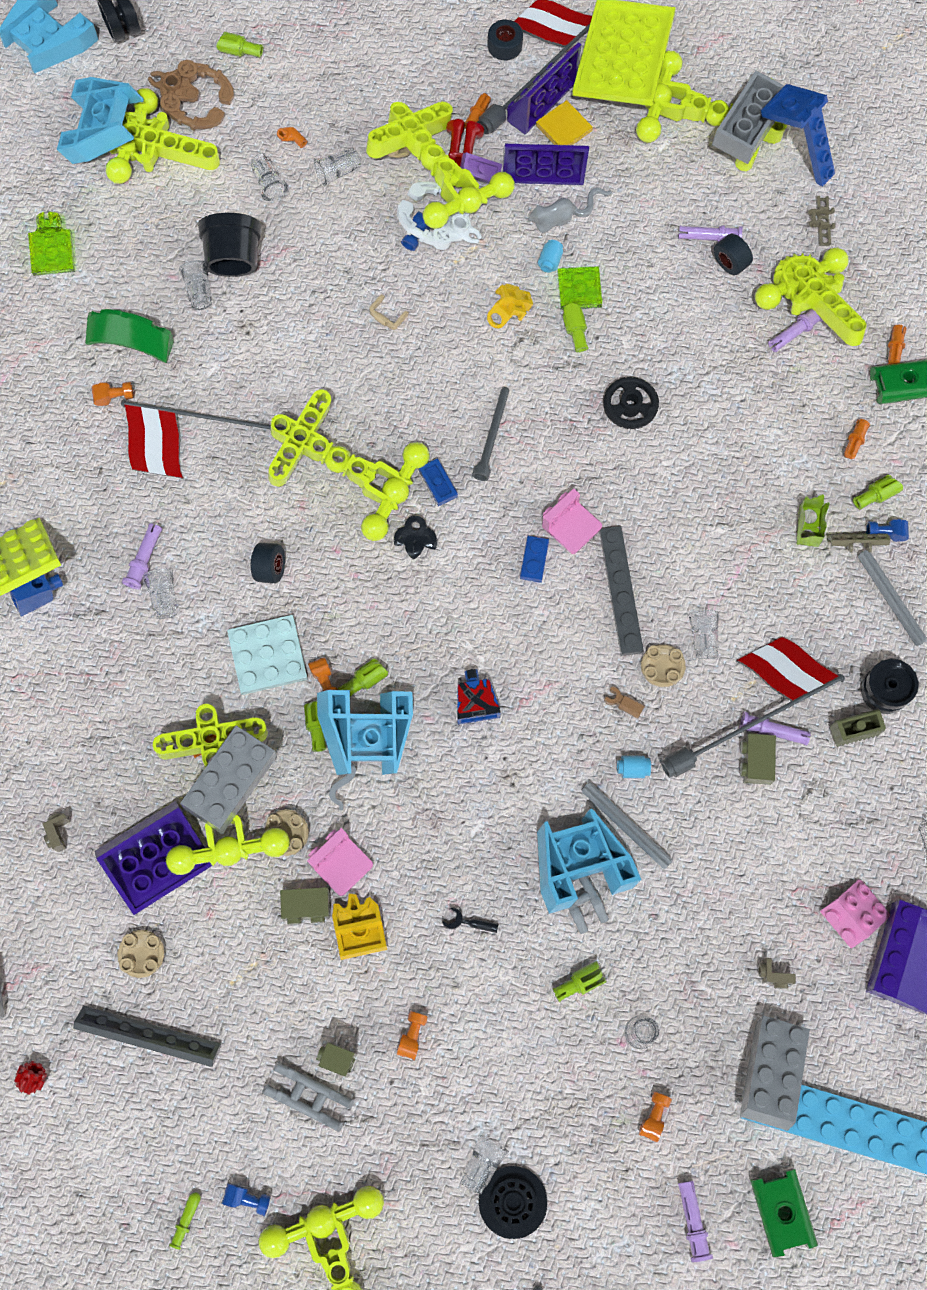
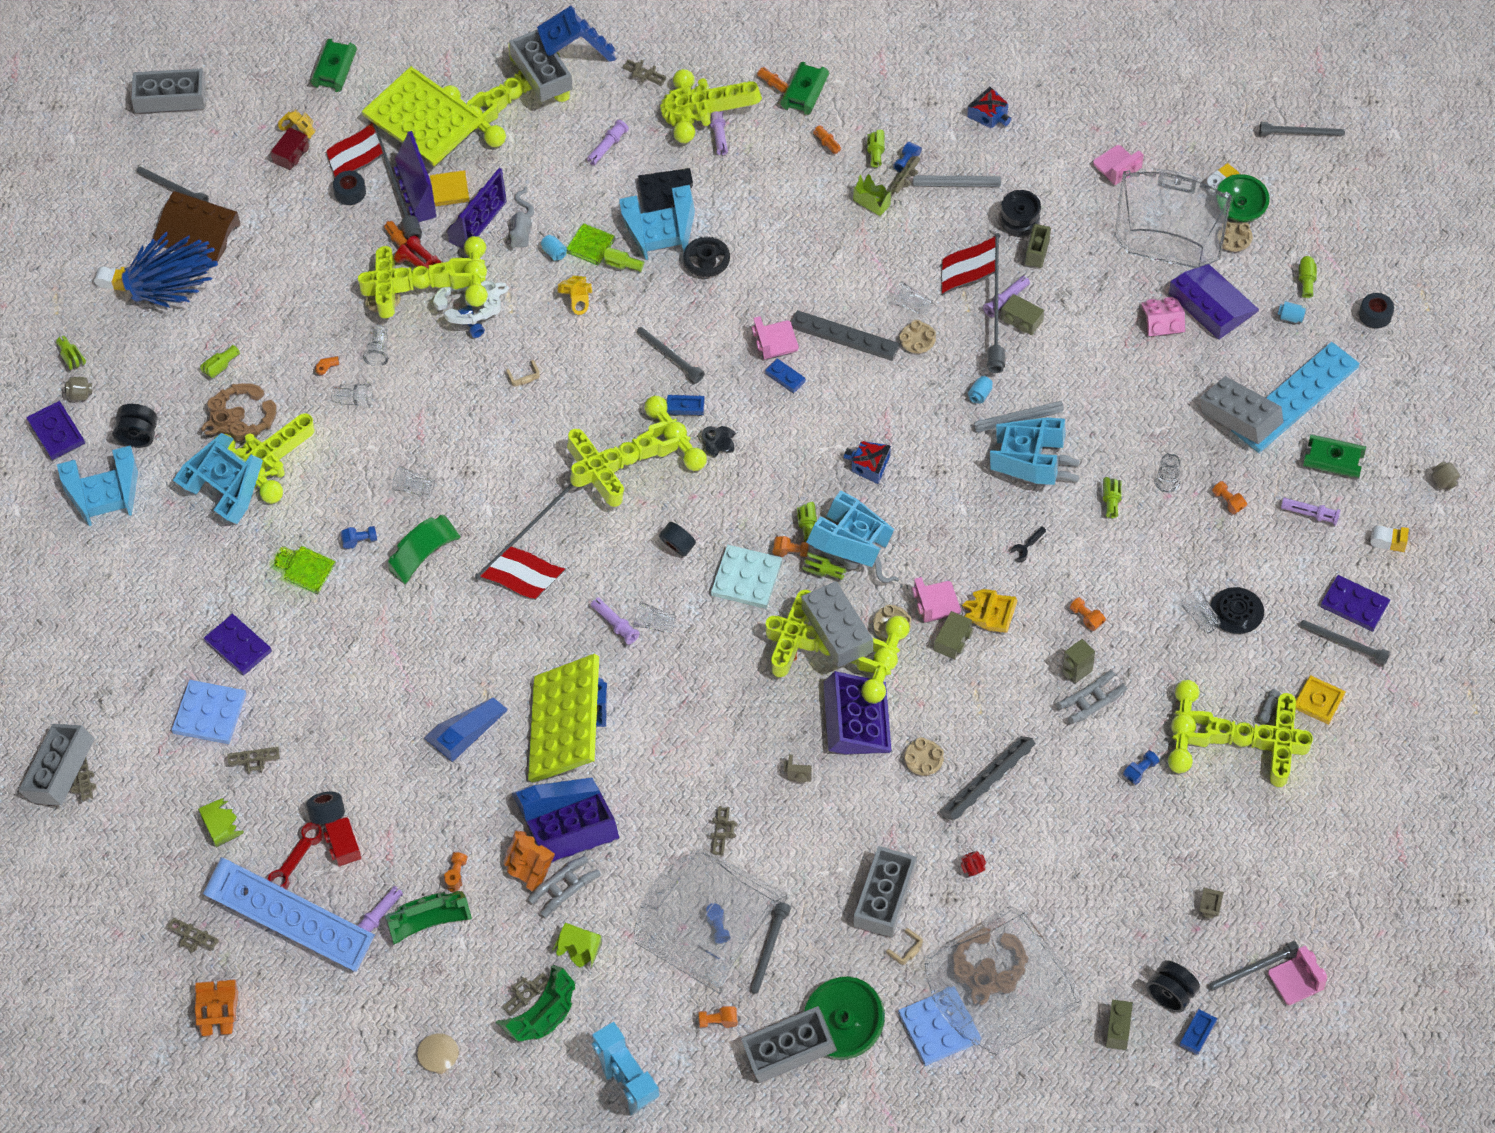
camera: 55 degrees left, 15 degrees down
orange leg [92,381,134,406] -> none
lime piece [169,1192,201,1250] -> none
black piece [198,212,261,277] -> none
medium lavender plate [460,152,502,184] -> none
medium nougat bar [604,687,645,719] -> none
black wheel [713,233,753,276] -> none
dark tan bracket [758,958,796,989] -> none
none -> blue leg [340,526,377,549]
none -> medium azure wedge [619,185,695,260]
none -> black plate [638,168,693,213]

